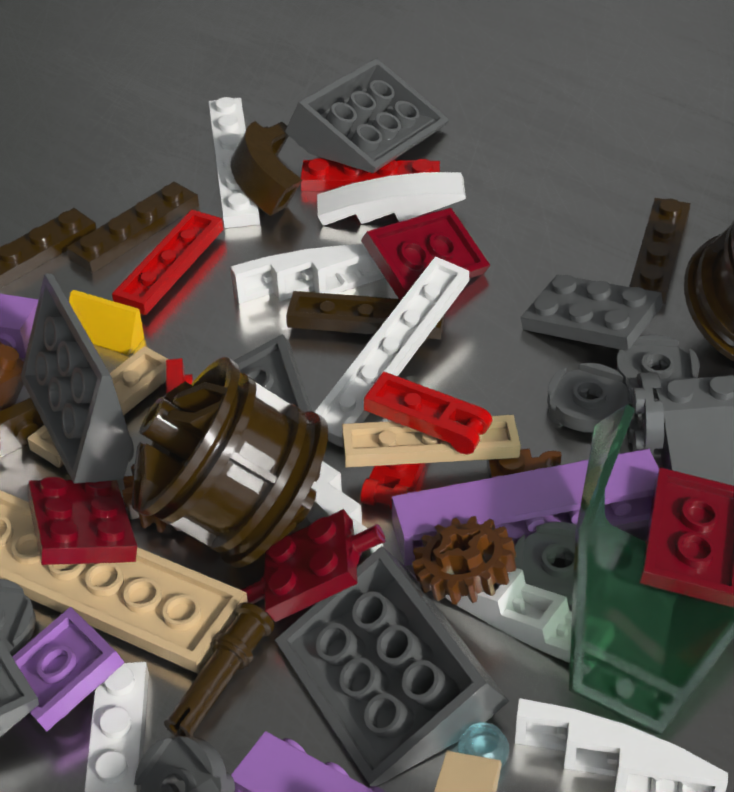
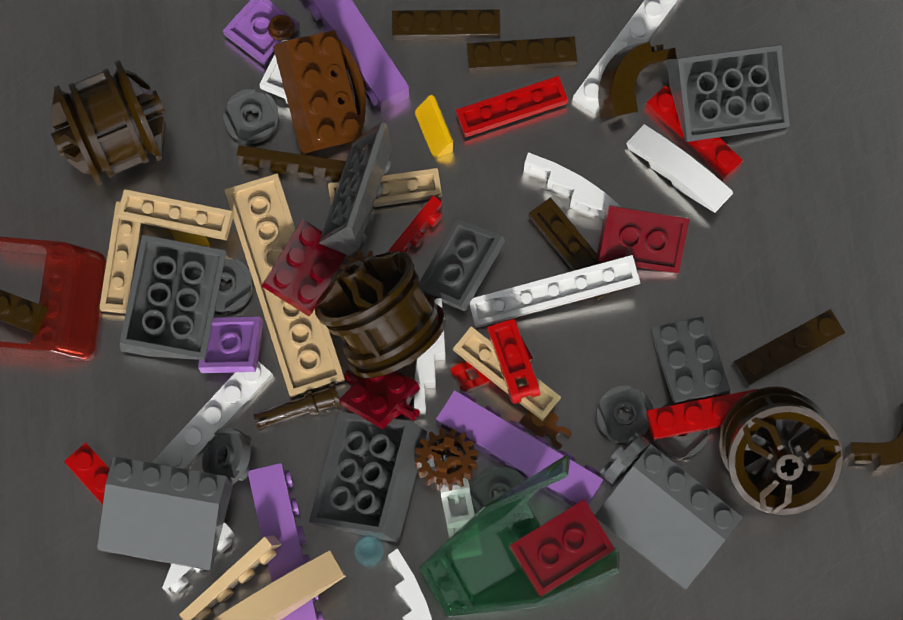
camera: 40 degrees right, 30 degrees up
none -> red plate [646,389,757,440]

